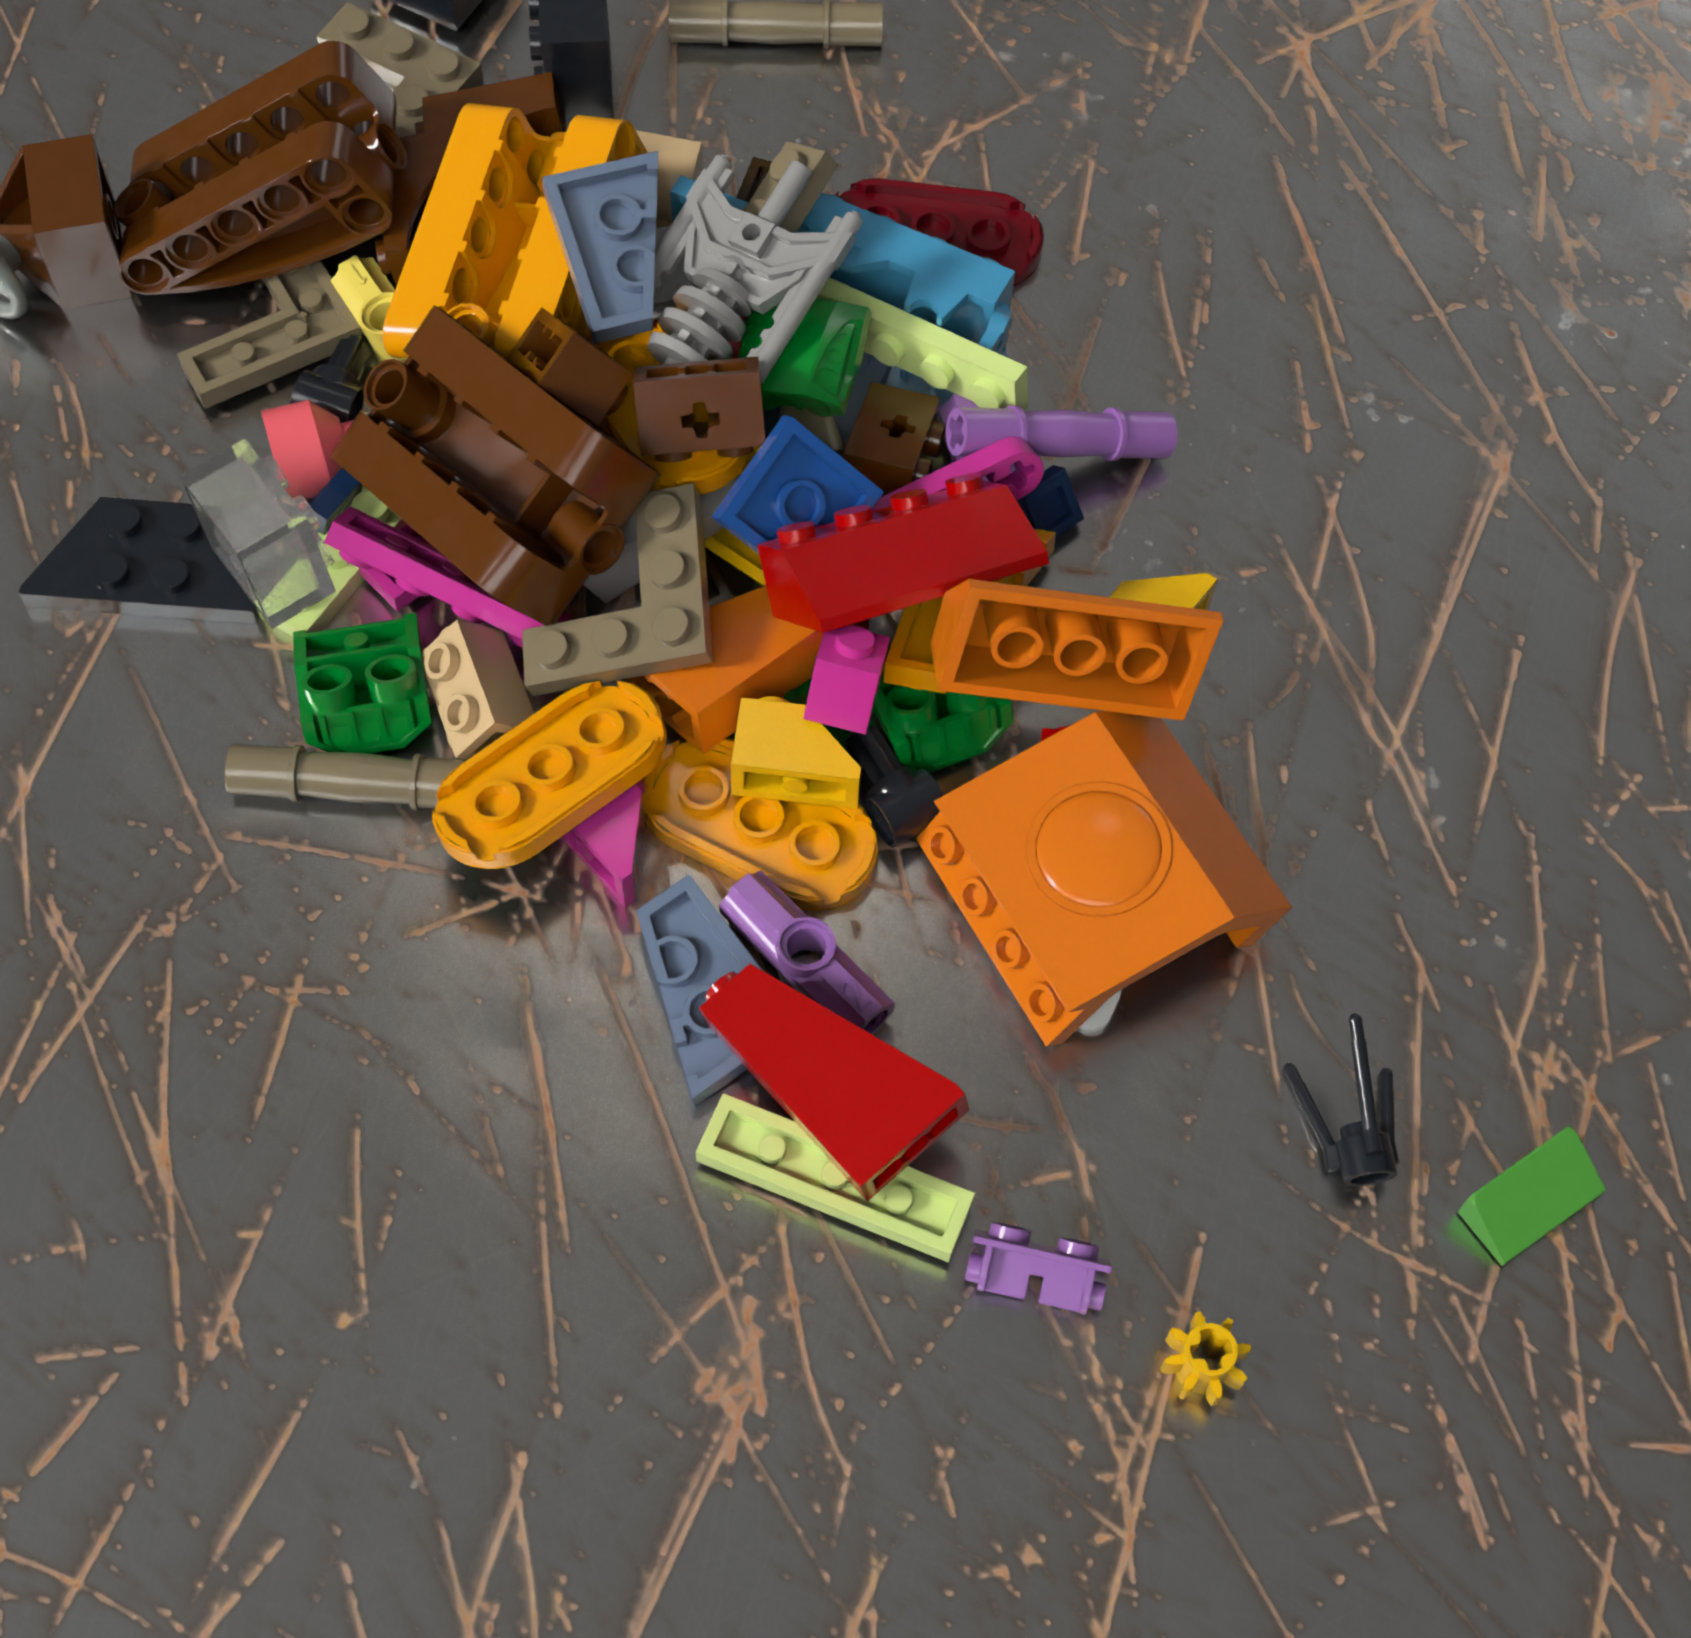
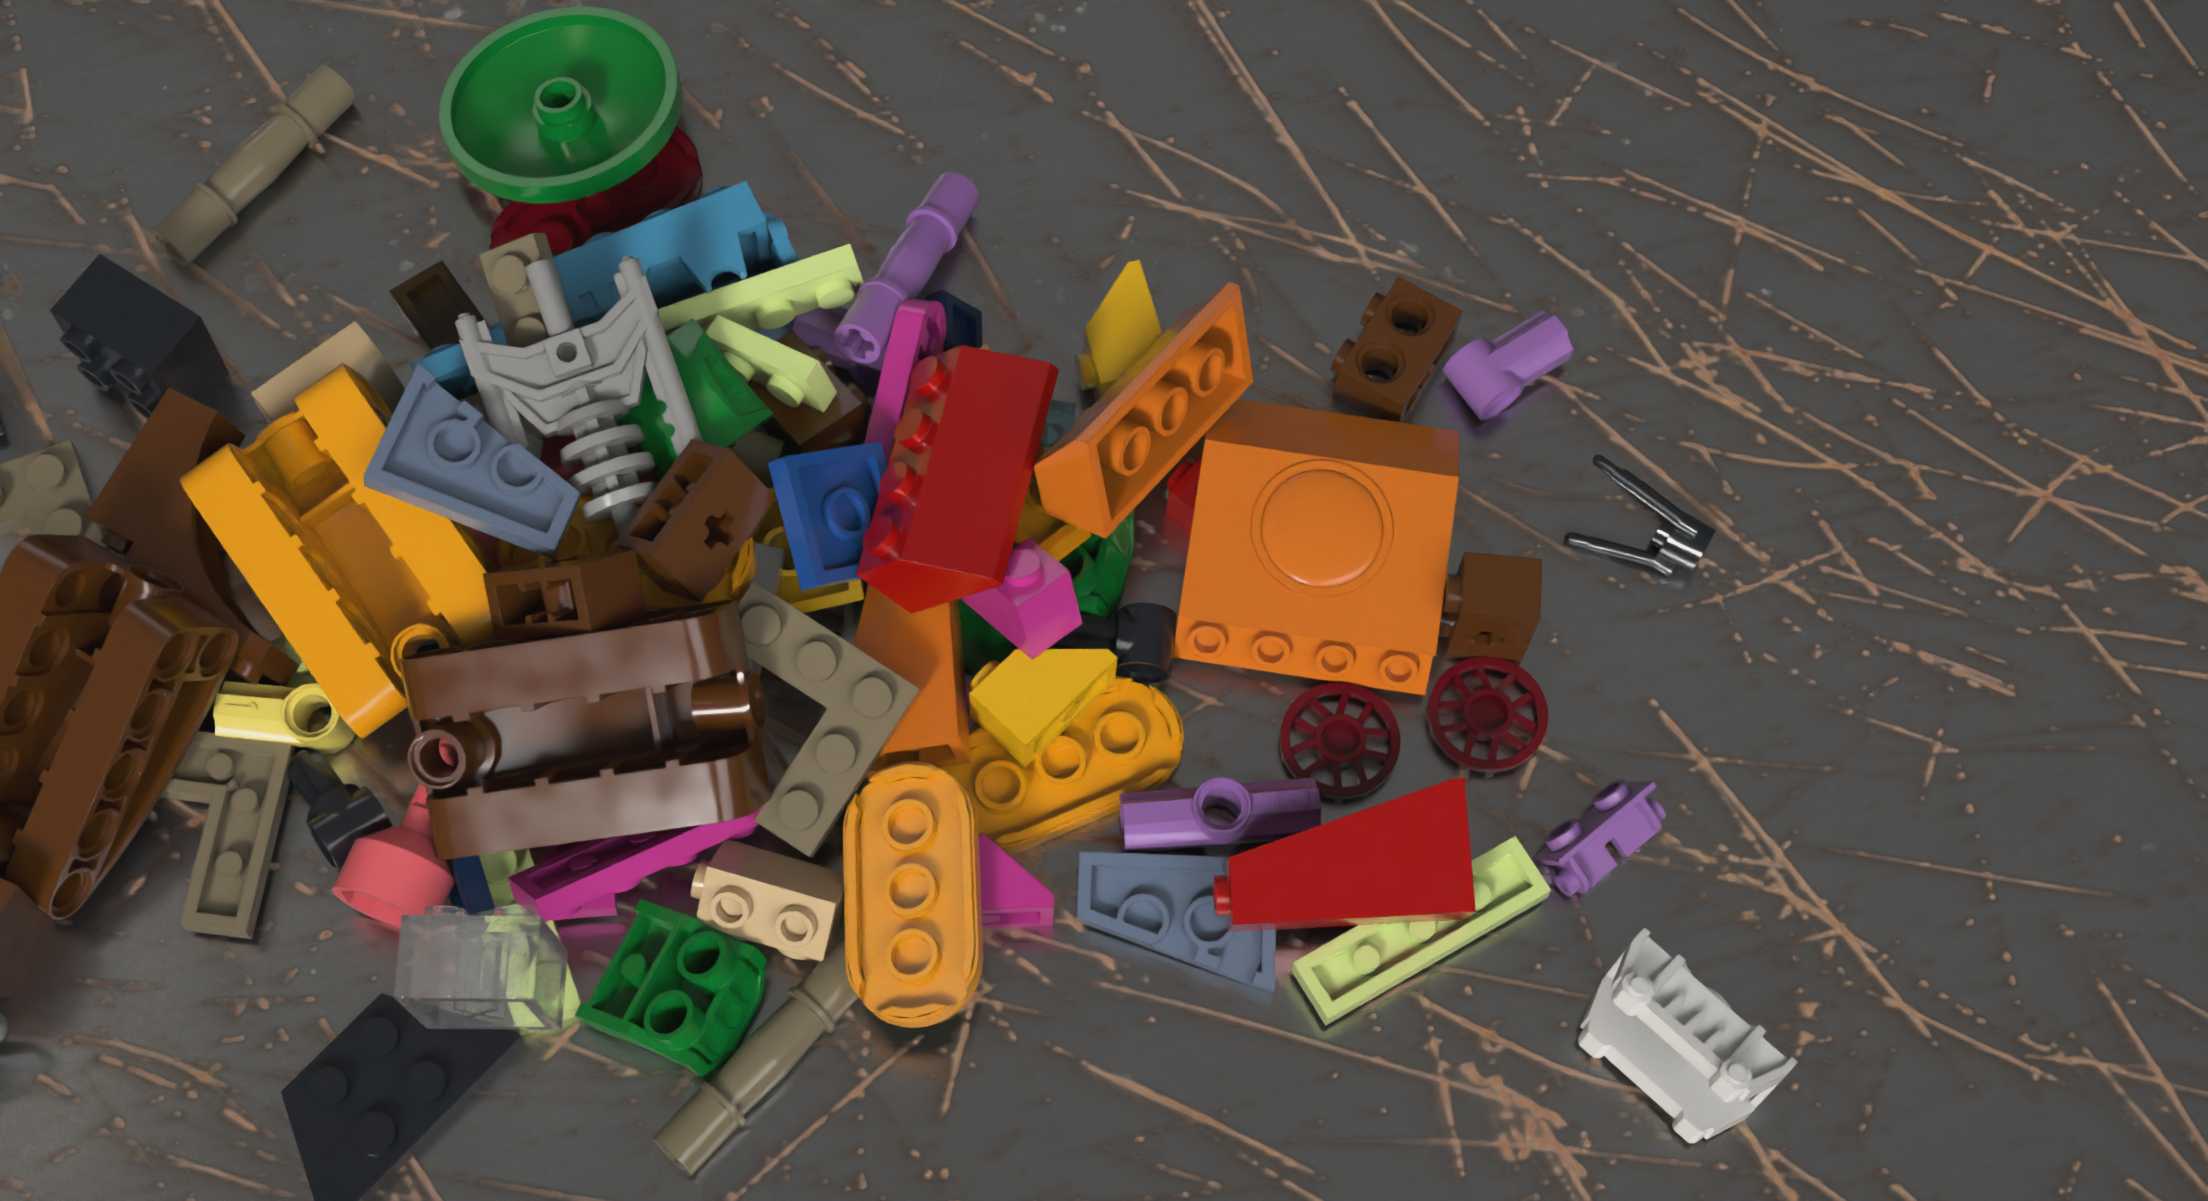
camera: 55 degrees left, 5 degrees up
yellow gear [1160,1311,1252,1406] -> none
bright green slope [1458,1125,1606,1266] -> none
none -> green dish [439,6,683,204]
none -> yellowish green plate [705,315,837,413]
none -> dark red wheel [1279,682,1401,802]
none -> reddish brown brick [1330,276,1463,423]
none -> dark red wheel [1426,657,1548,775]
none -> reddish brown brick [1439,552,1542,666]
none -> medium lavender piece [1443,310,1574,420]
none -> white piece [1578,928,1798,1143]

